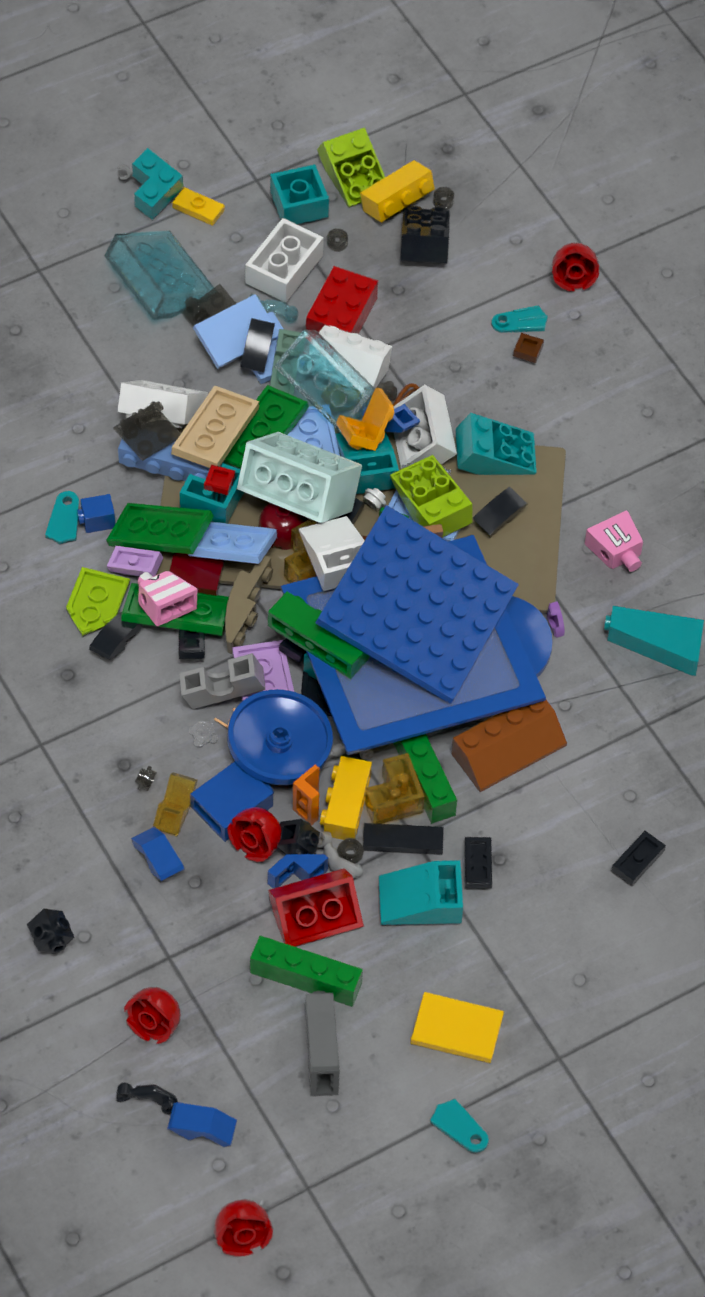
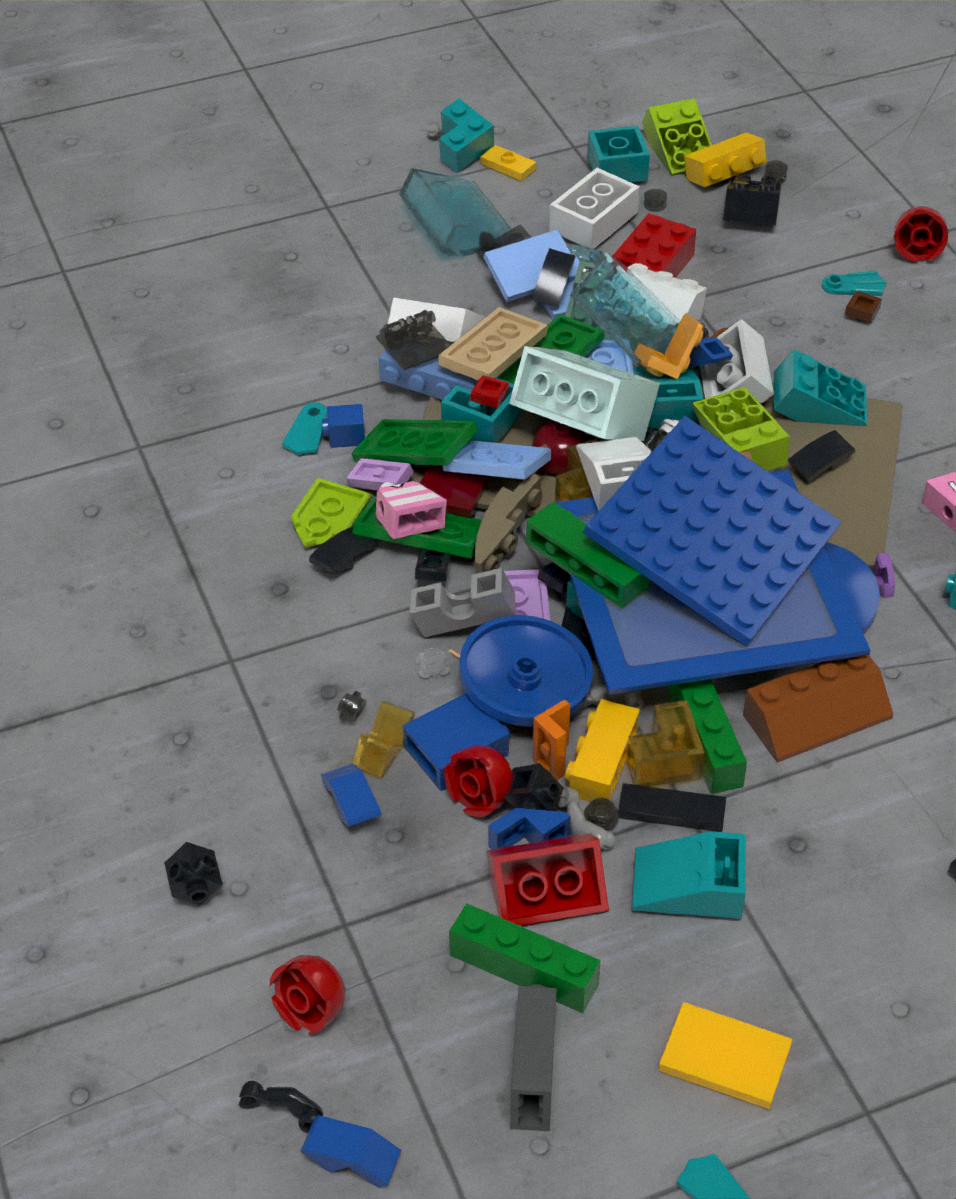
camera: 10 degrees right, 10 degrees down
black plate [464,837,492,889] -> none

